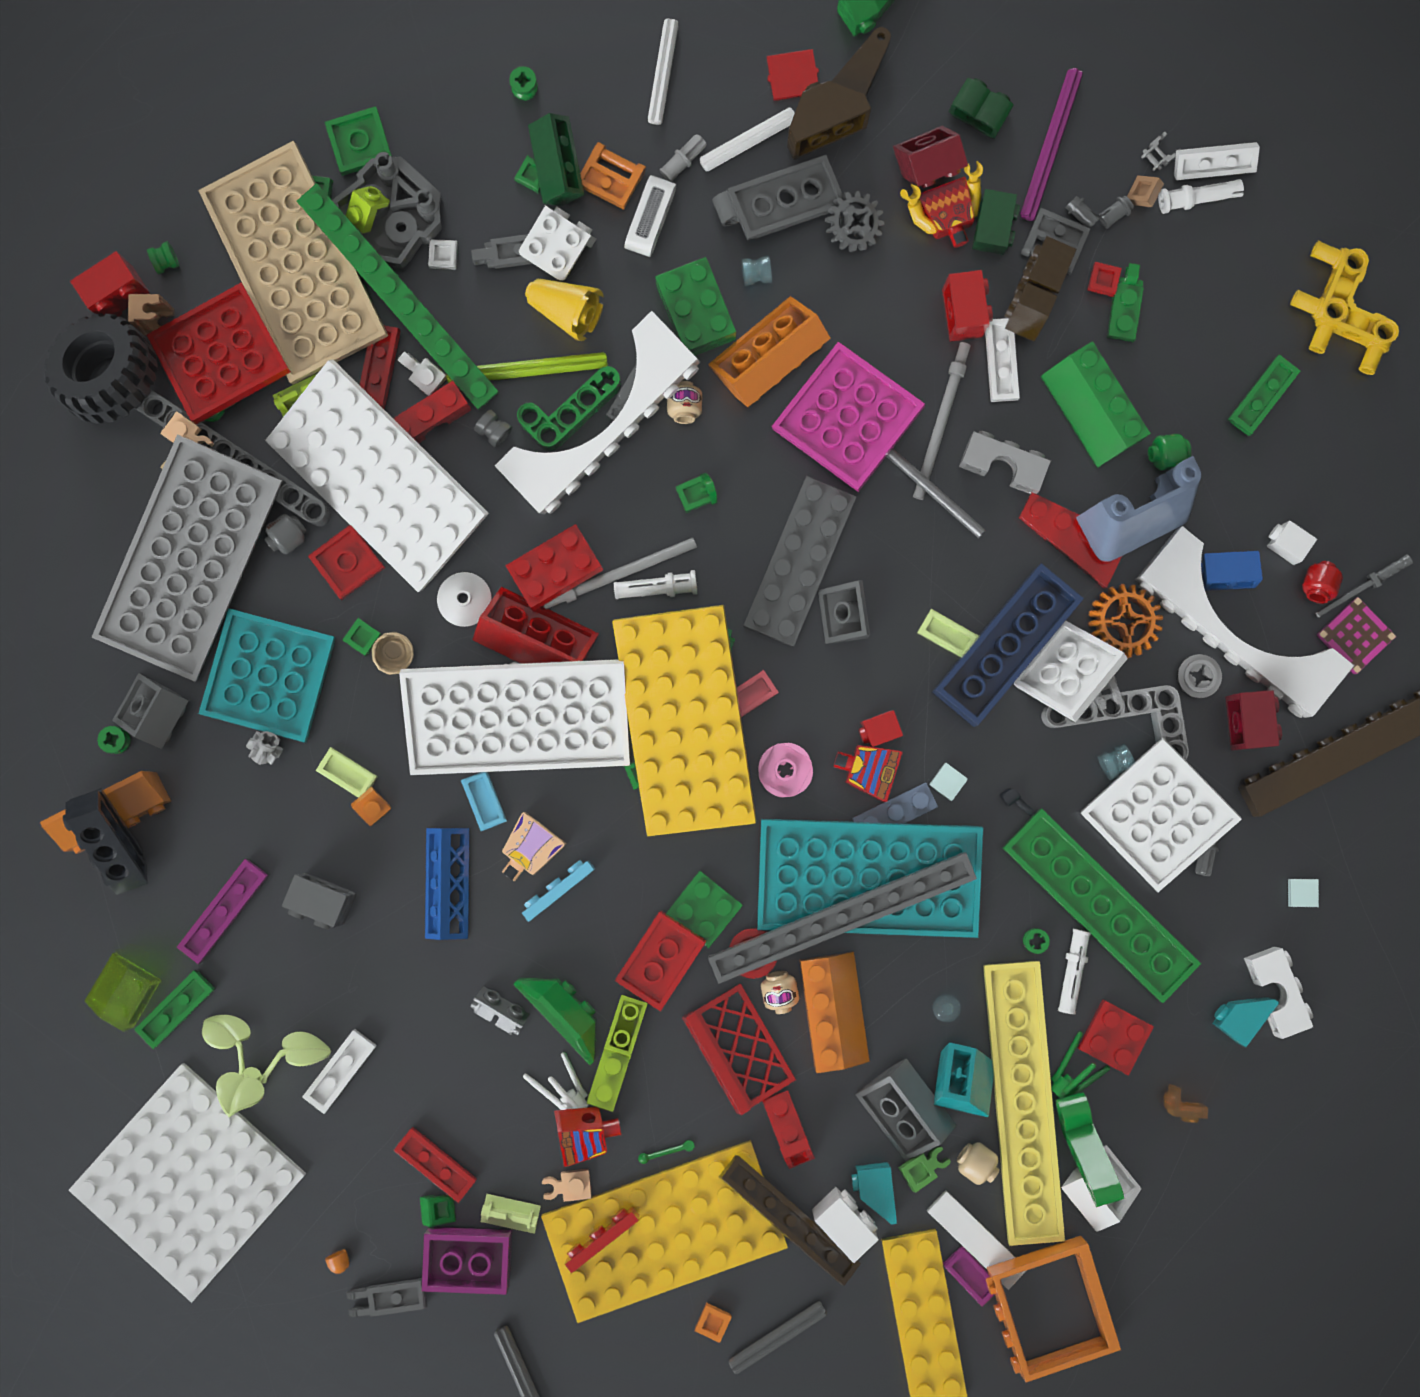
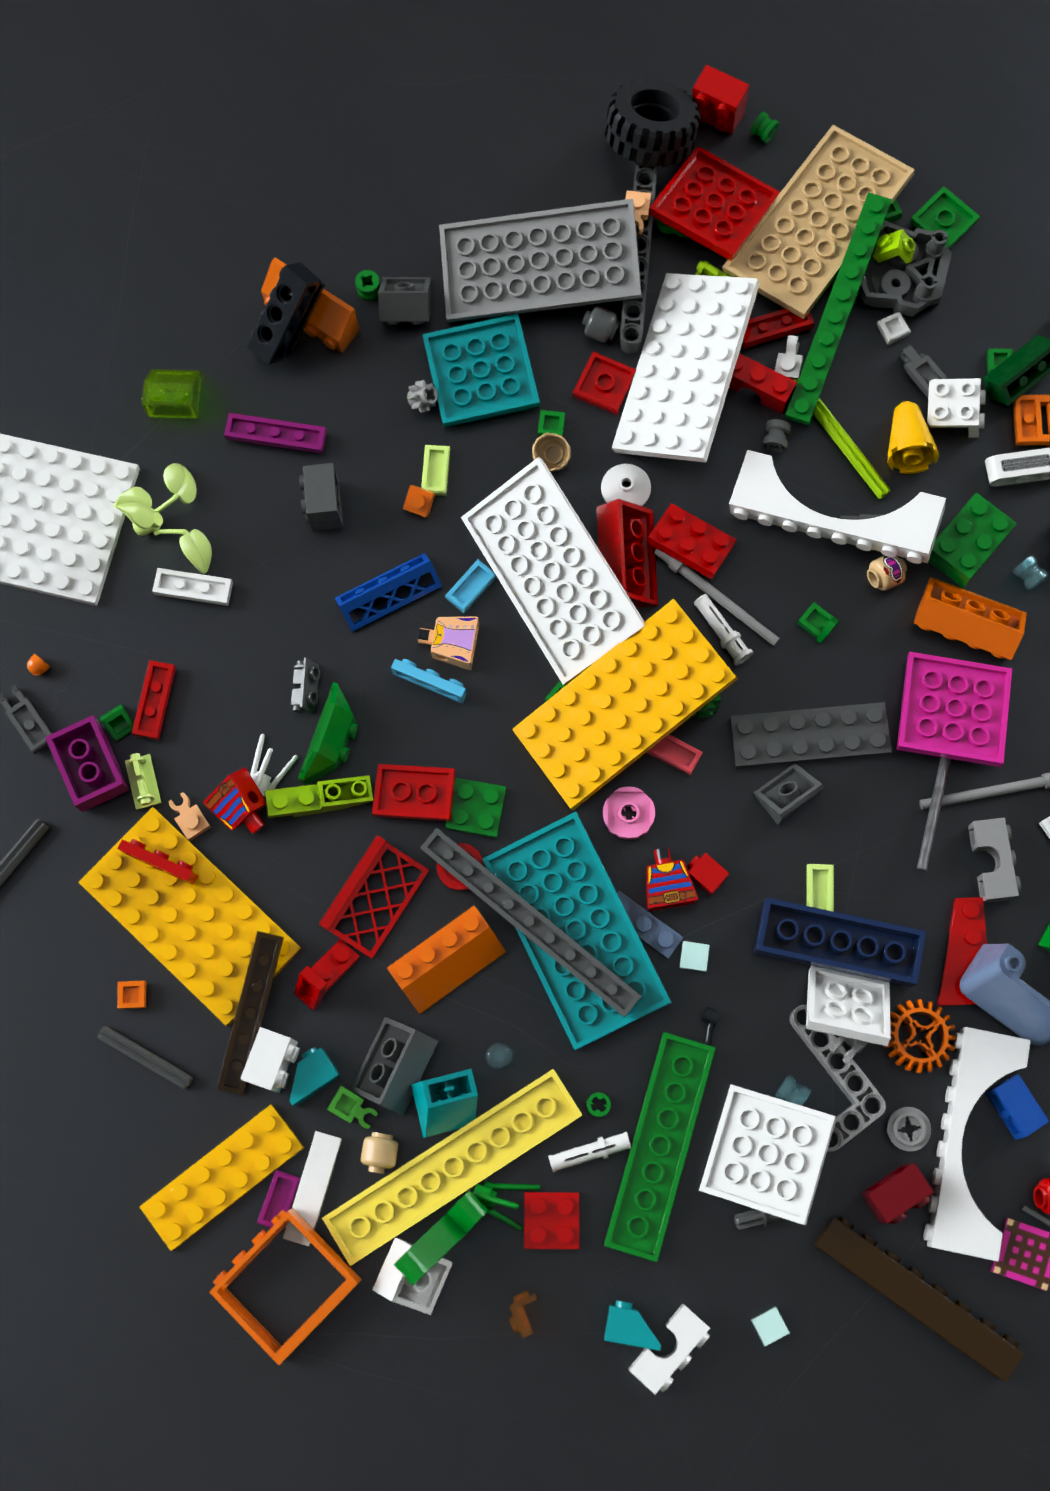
camera: 70 degrees right, 10 degrees down
medium nougat hinge [128,294,174,335] -> none
green plate [134,970,215,1049] -> none
green beam [517,366,621,452] -> none
green hinge [638,1140,695,1164] -> none
tan head [761,971,799,1014] -> none

